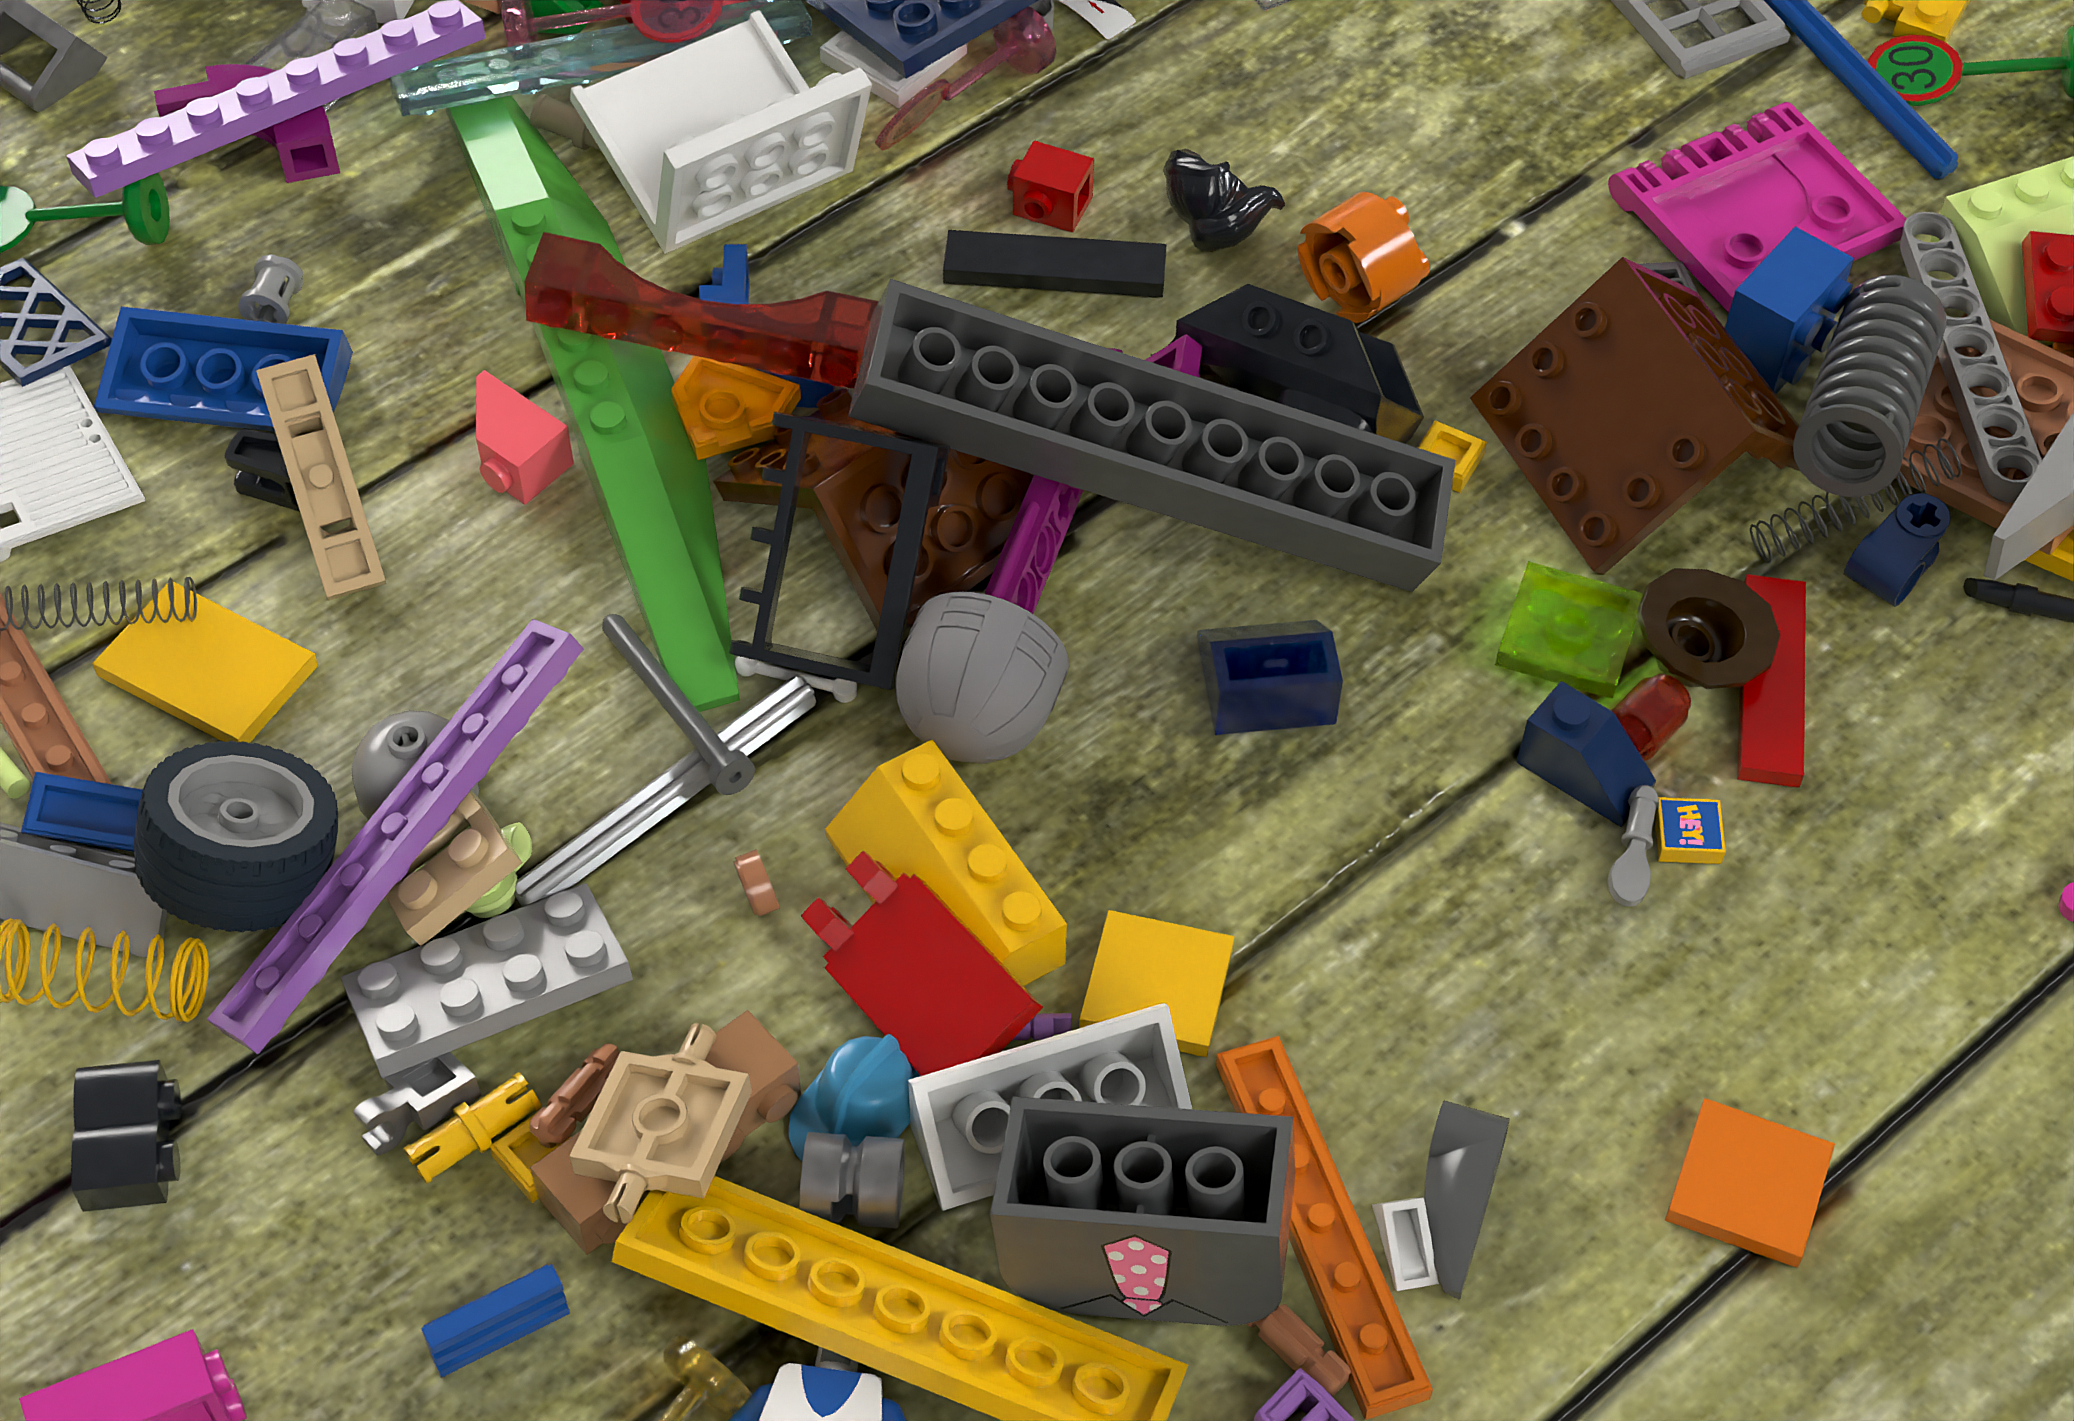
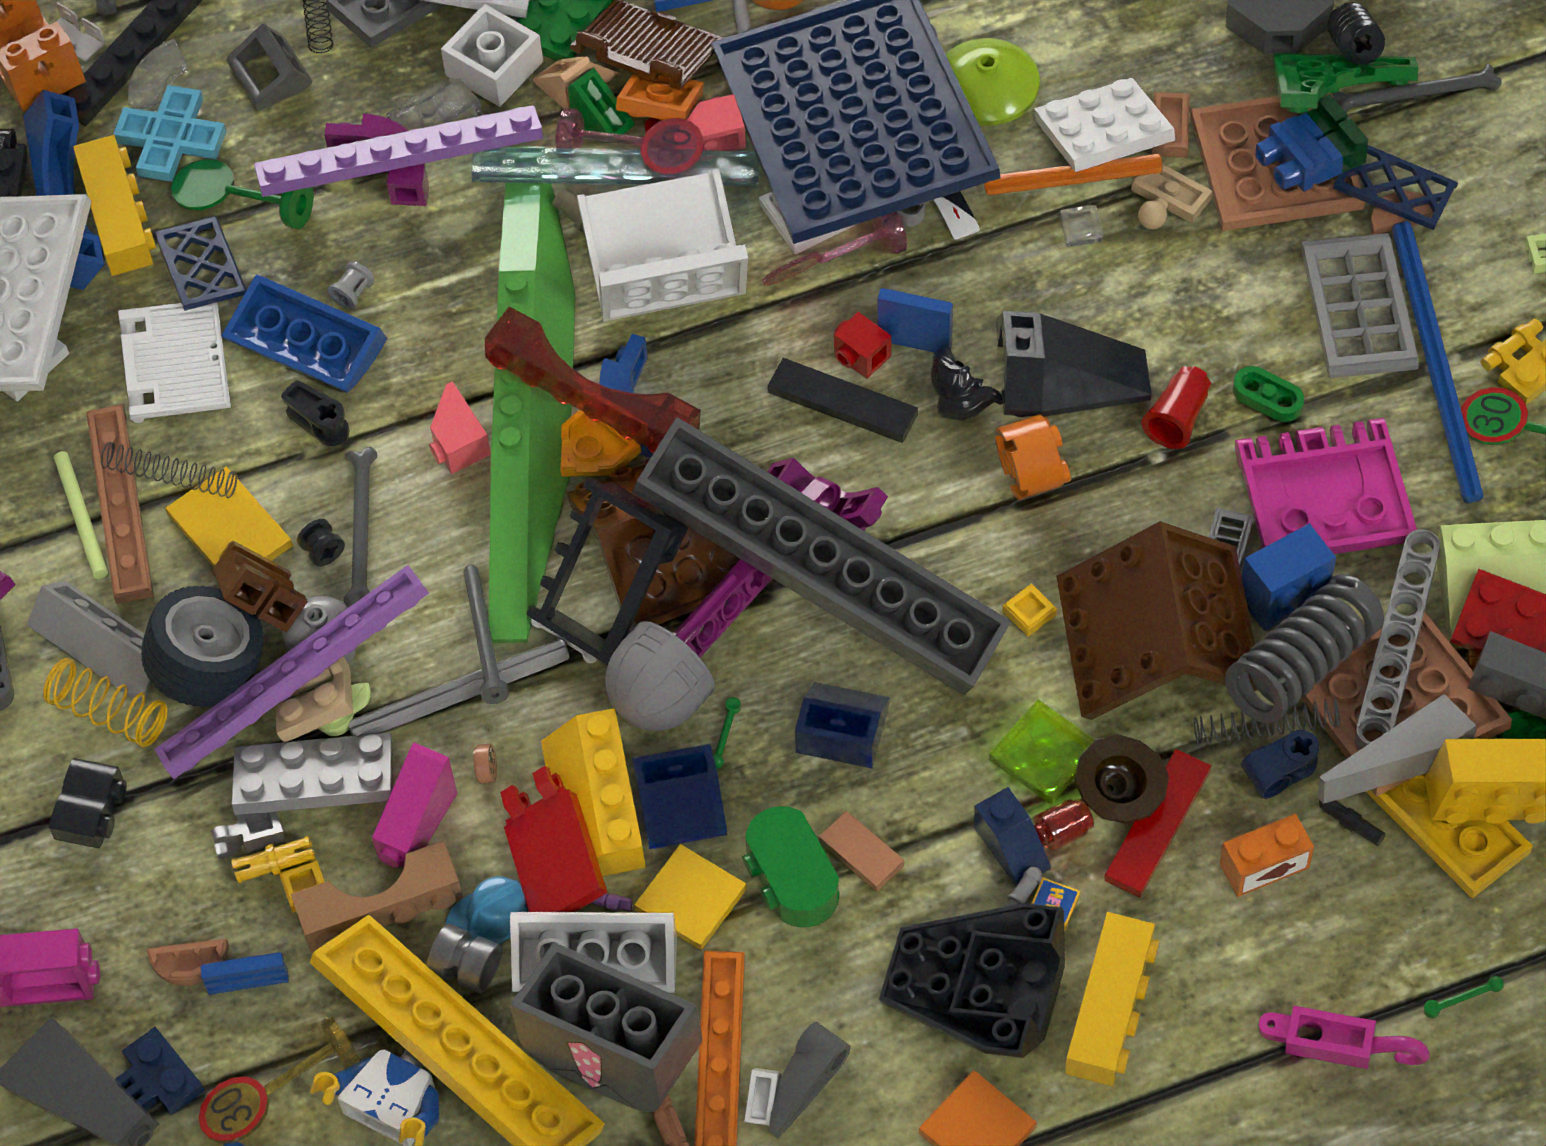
camera: 25 degrees right, 5 degrees up
blue tile [21,772,143,852] -> none
tan hinge [256,354,386,601] -> none
nougat axle [529,1043,620,1148] -> none
tan plate [569,1023,752,1224] -> none
black slope [1150,284,1424,444] -> none
none -> nougat tile [146,938,229,986]
none -> reddish brown hips [212,540,308,632]
none -> black wheel [297,519,345,567]
none -> dark grey piece [343,447,378,607]
none -> dark pink slope [372,742,458,868]
none -> clear blue slope [632,744,728,849]
none -> green hinge [709,697,741,769]
none -> green brick [742,806,840,928]
none -> nougat tile [819,811,904,892]
none -> blue tile [877,288,953,353]
none -> black wedge [879,903,1065,1058]
none -> black wedge [996,311,1152,417]
none -> yellow brick [1065,912,1160,1087]
none -> red plant [1141,366,1212,449]
none -> orange brick [1219,813,1314,897]
none -> green plate [1233,366,1304,422]

